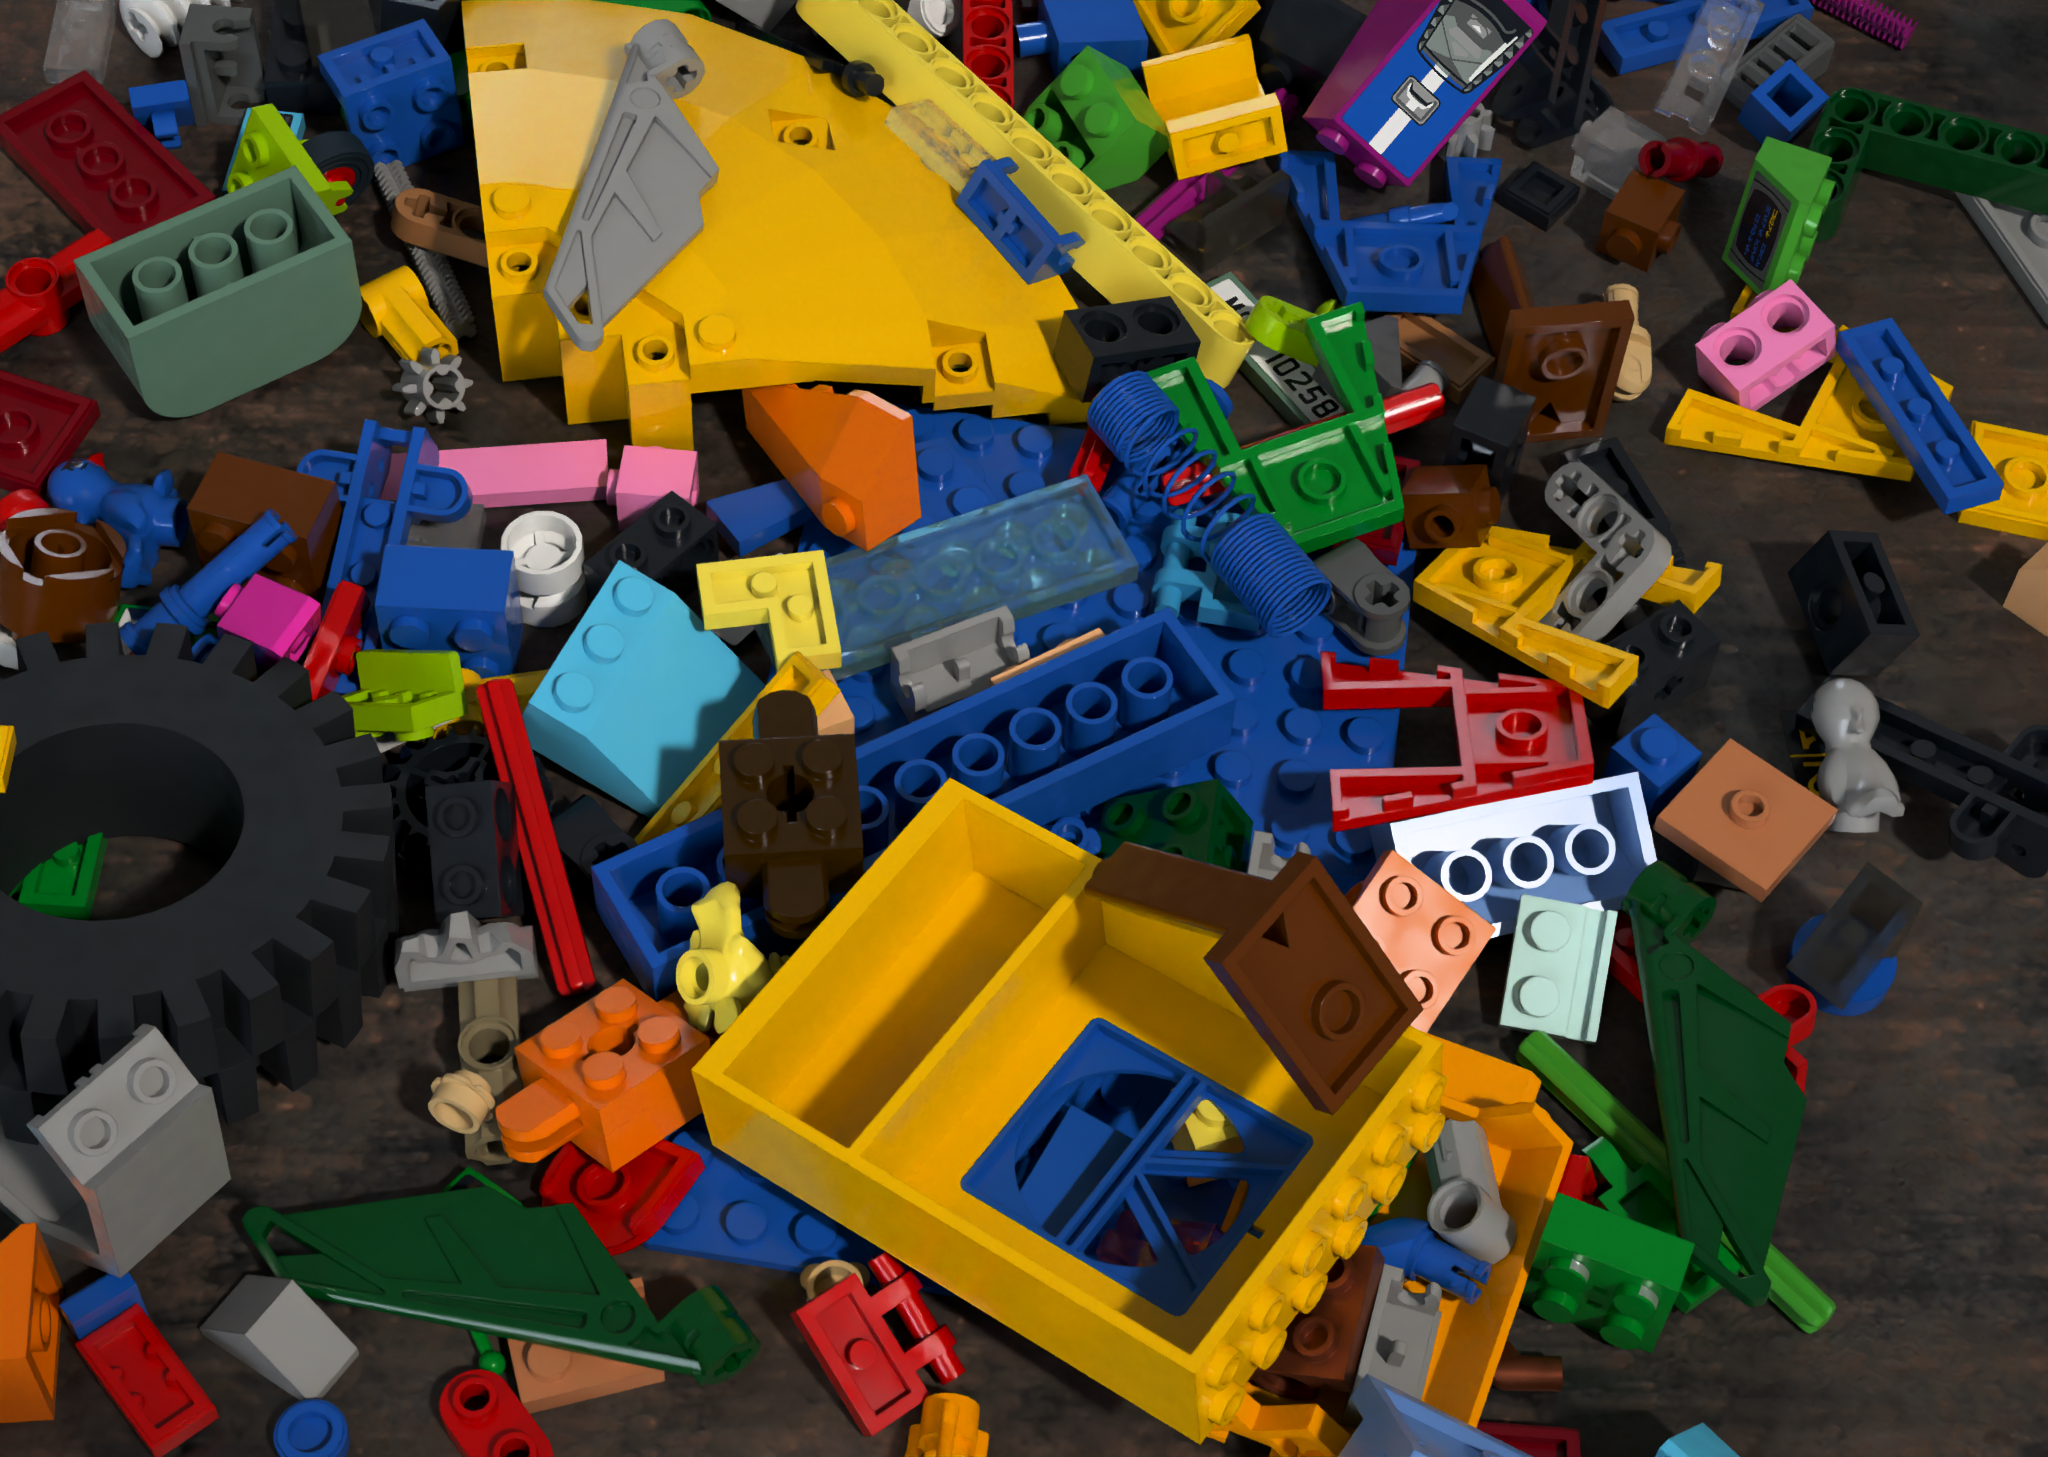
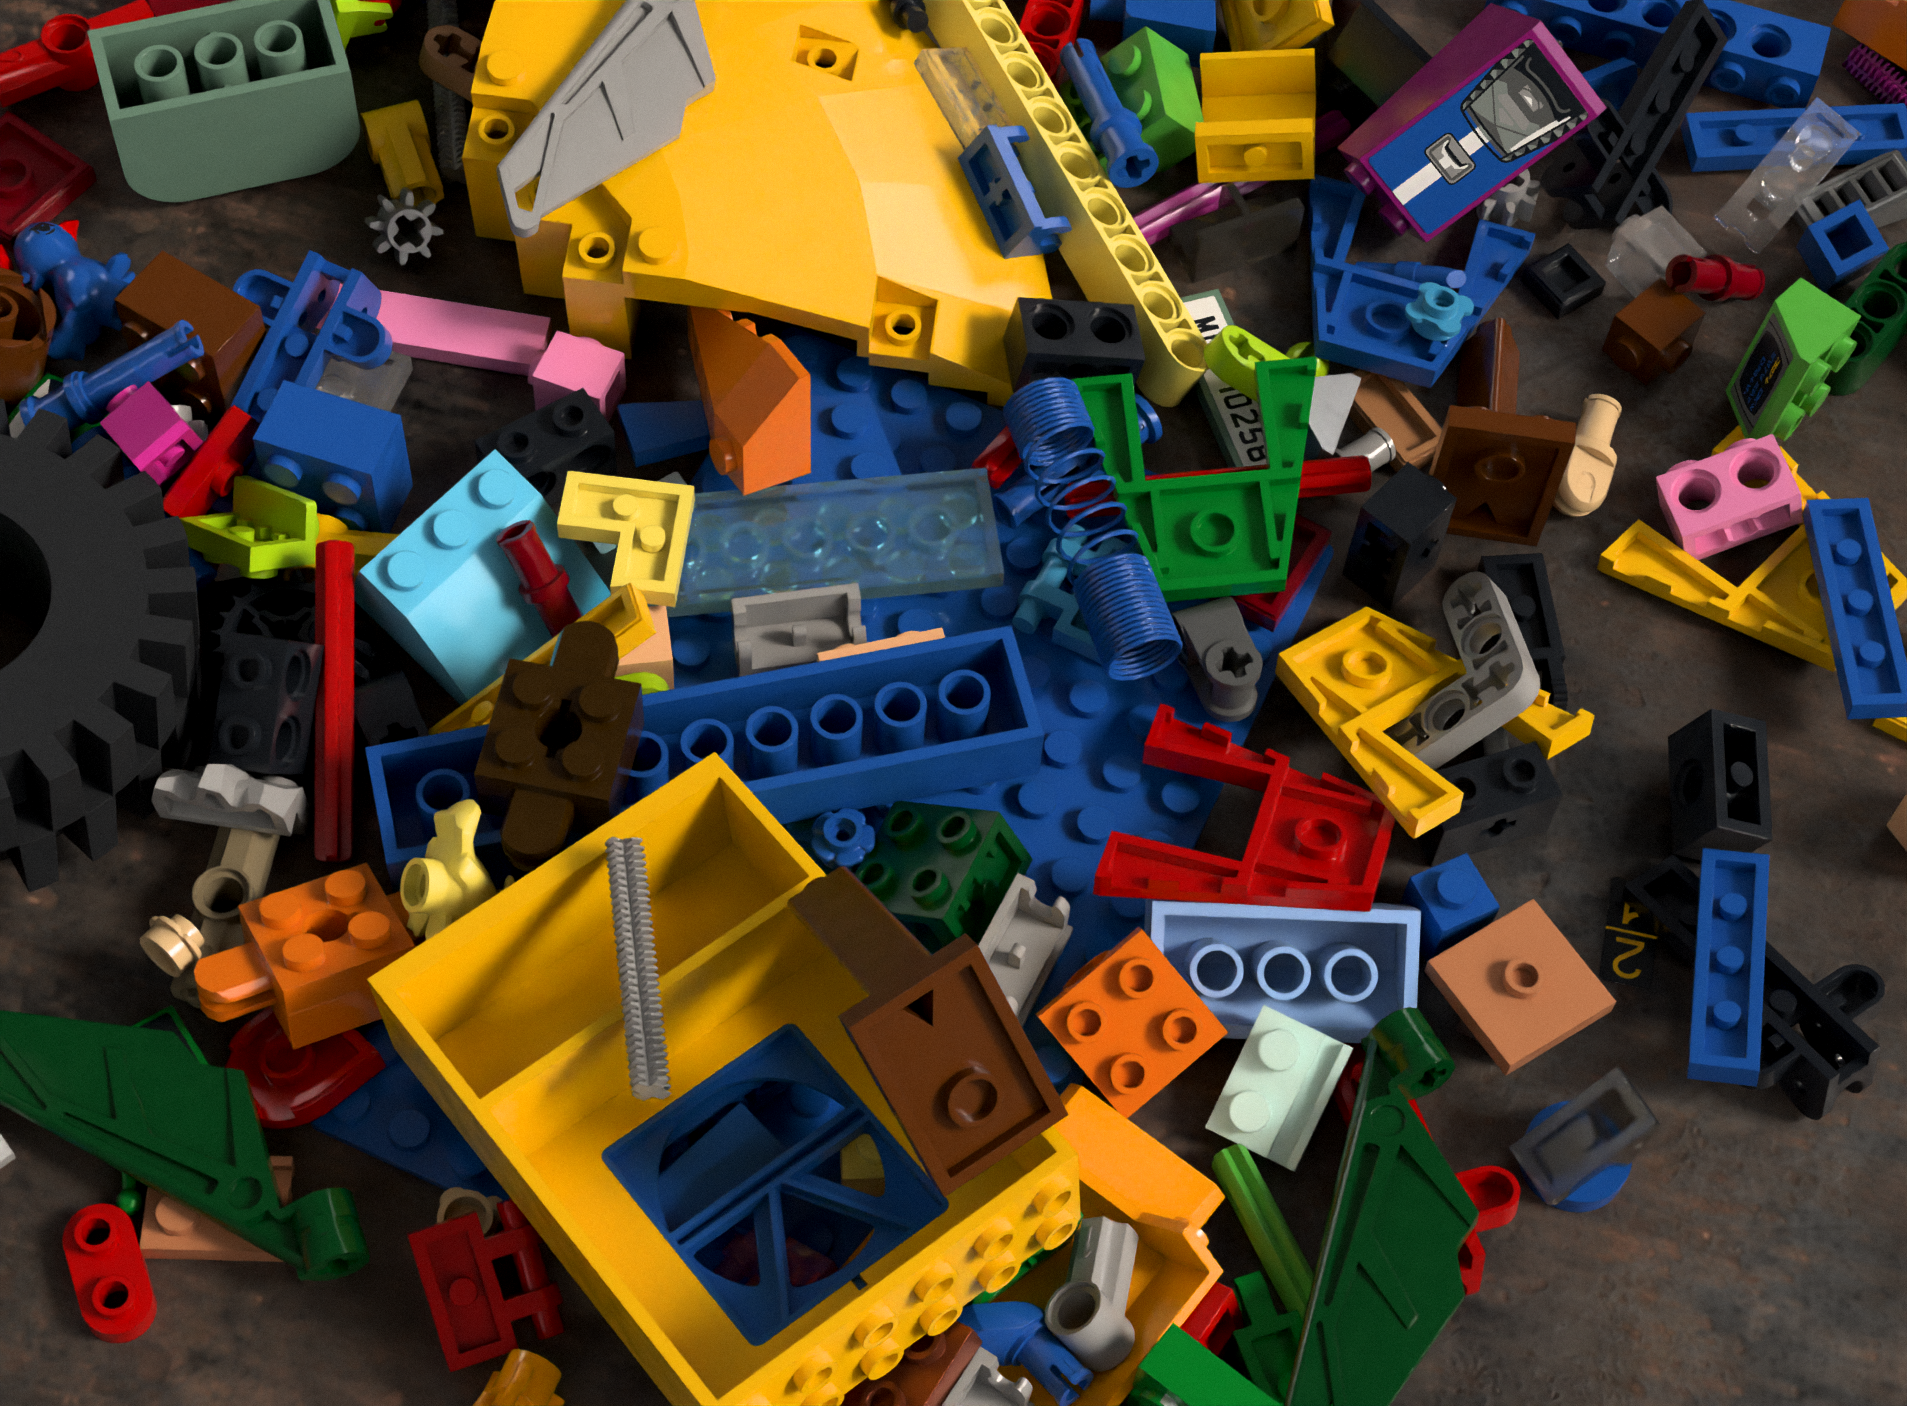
camera: 15 degrees right, 5 degrees up
white wheel [501,511,587,627] -> none
reddish brown brick [1401,464,1501,549] -> none
light grey animal [1811,678,1905,833] -> none
none -> dark red pin [496,520,583,639]
none -> light grey axle [605,836,671,1101]
none -> blue pin [1060,38,1159,188]
none -> dark azure plate [1405,282,1474,341]
none -> blue plate [1687,848,1770,1087]

